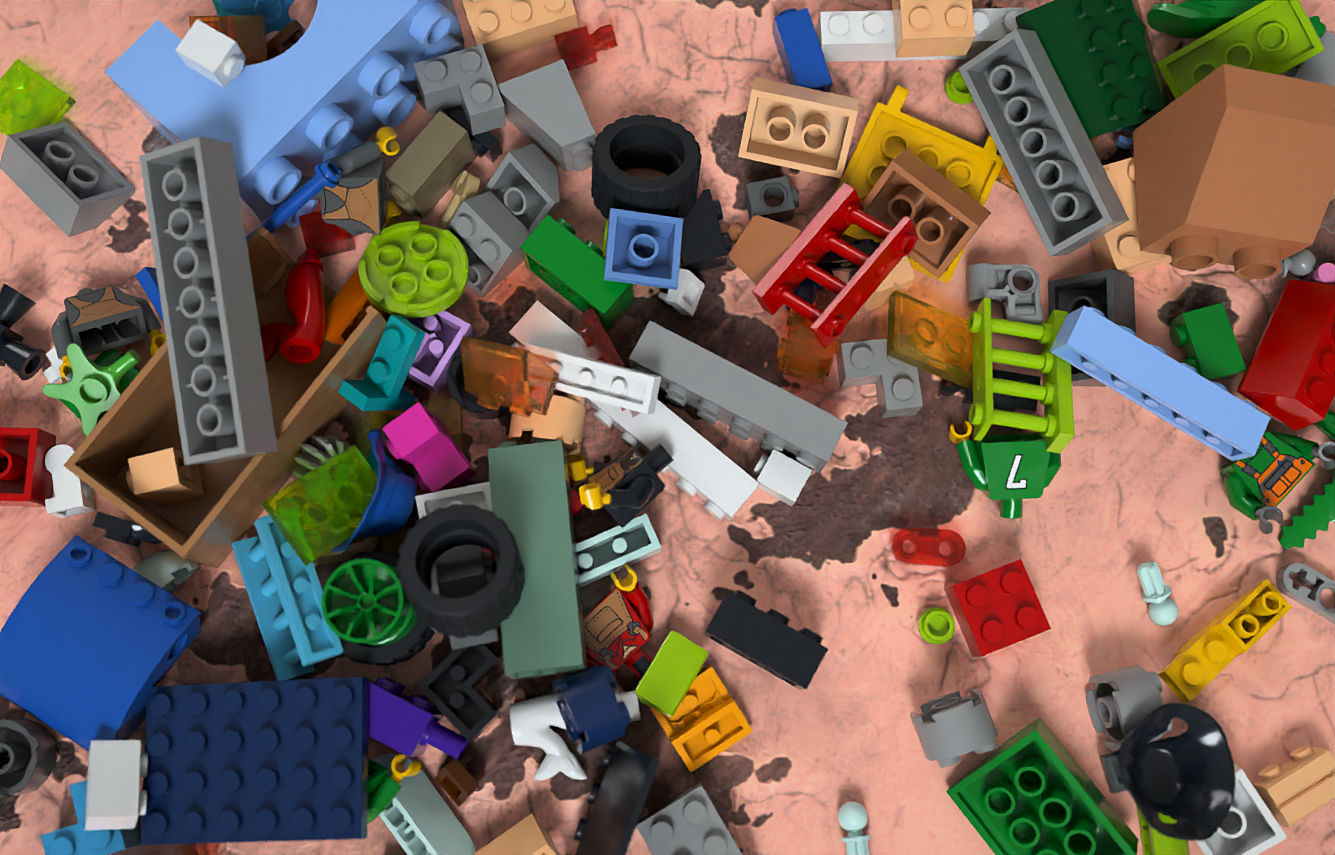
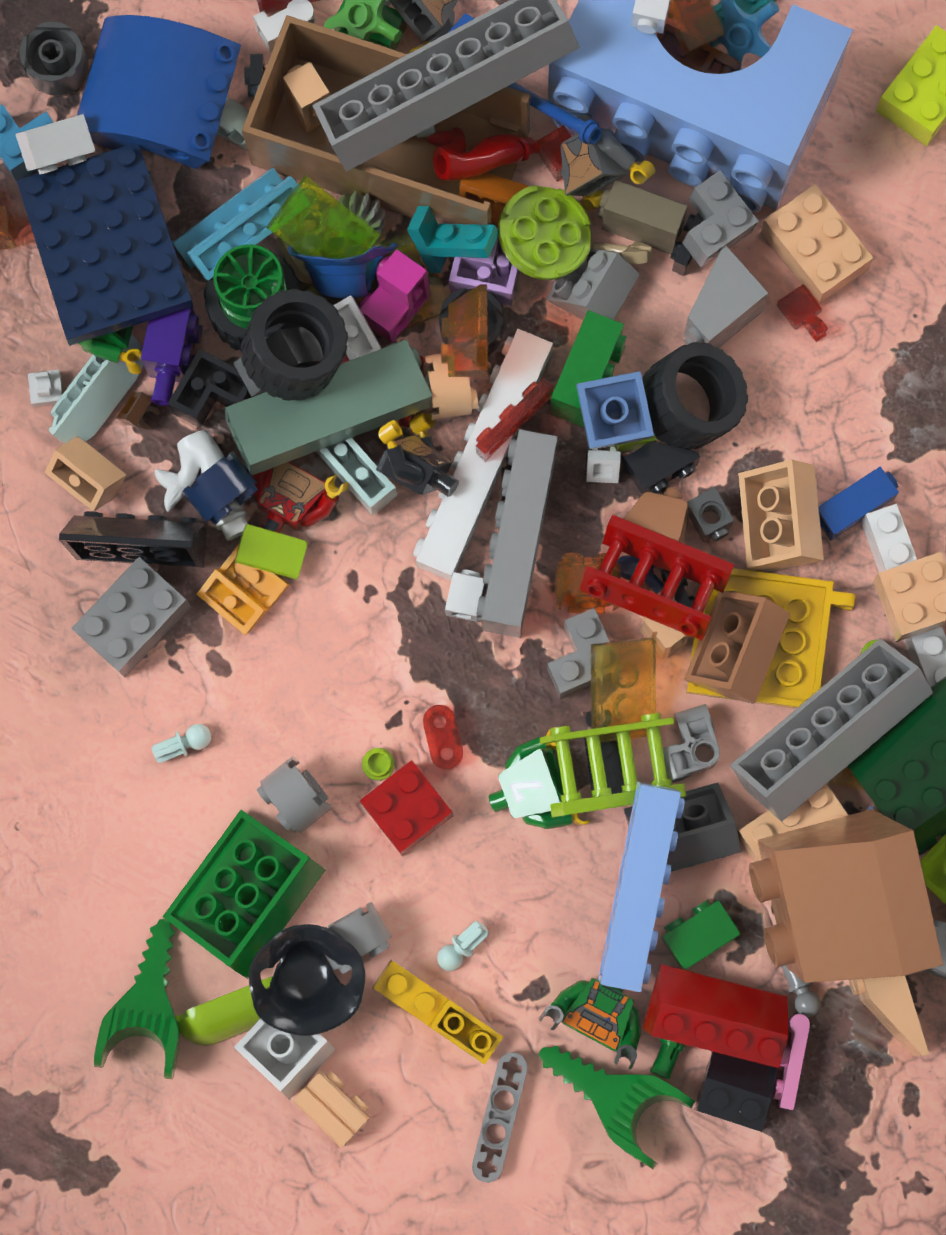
camera: 80 degrees right, 0 degrees up
light grey slope [481,144,559,233] -> none
white plate [520,344,661,414] -> none
black brick [703,590,828,690] -> none

